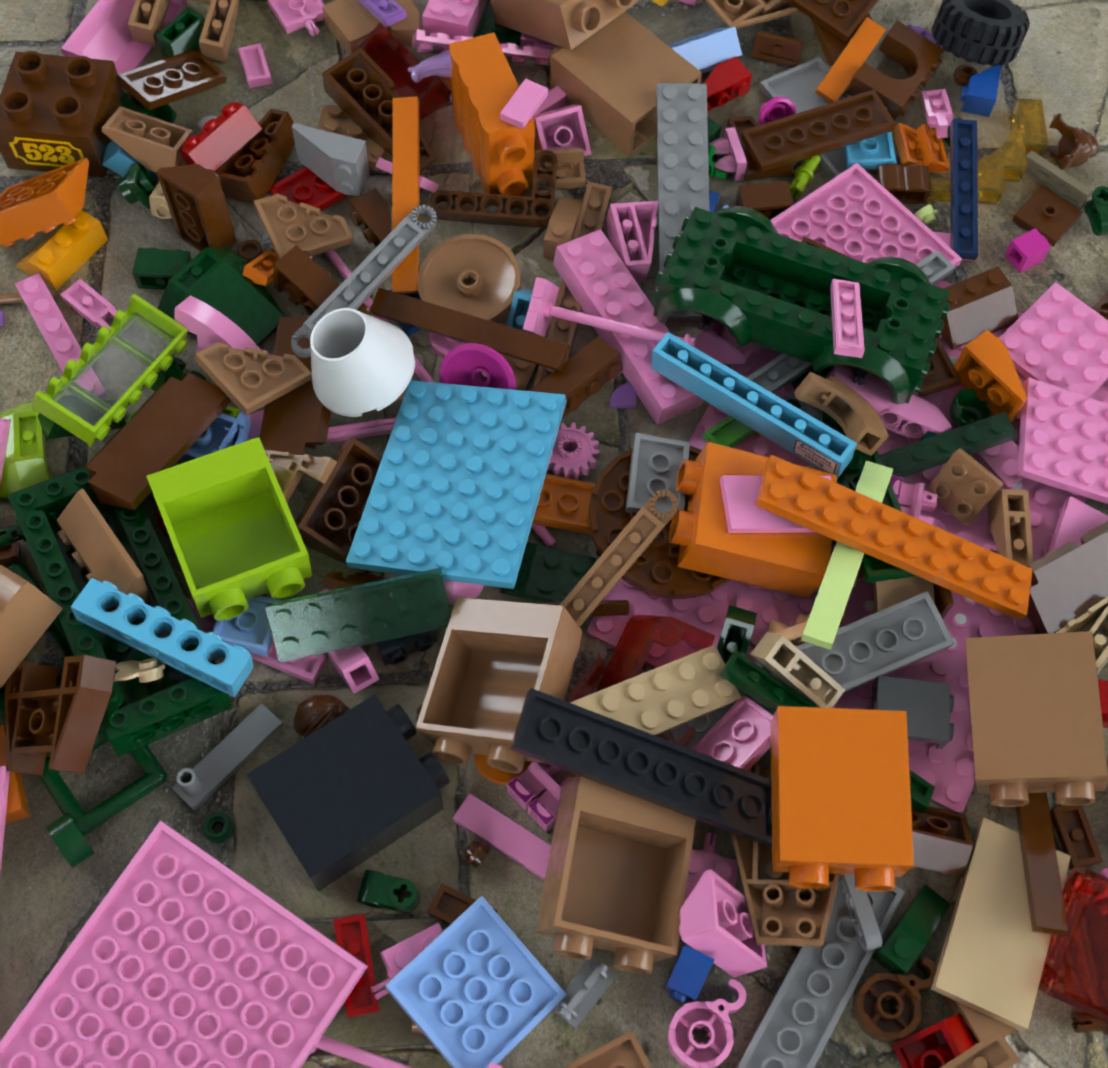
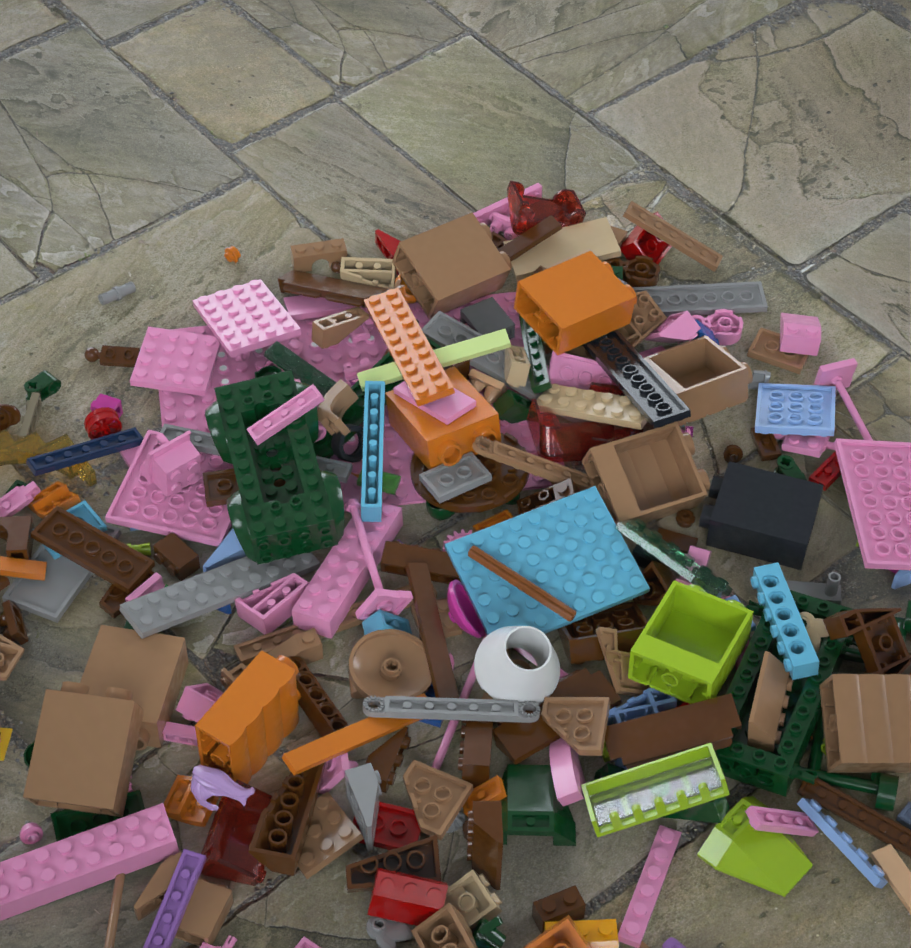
camera: 125 degrees left, 15 degrees down
bright pink hinge [60,279,117,329] -> none
dark green brick [132,247,192,290] -> none
dark green plate [202,812,234,843] -> none
reddish brown hair [293,695,350,738] -> none
bright pink wing [412,29,552,66] -> none
bright pink tile [452,793,551,881] -> none
bright pink tile [500,78,548,129] -> none
light blue slope [668,27,742,73] -> none
red slope [704,56,752,112] -> none
dark pink hat [758,97,796,125] -> none
reddish brown brick [876,164,931,204] -> none
yellowish green plate [914,204,938,226] -> none
medium nougat plate [925,448,1004,527] -> none
slope [940,266,1018,350] -> none
orange slope [954,329,1028,429] -> none
reddish brown plate [1012,186,1082,247] -> none
none -> red wheel [84,407,122,440]
none -> bright pink piece [140,430,201,497]
none -> dark orange axle [468,546,576,622]
none -> reddish brown slope [517,478,581,515]
none -> reddish brown brick [532,885,586,934]
none -> reddish brown tile [655,527,698,556]

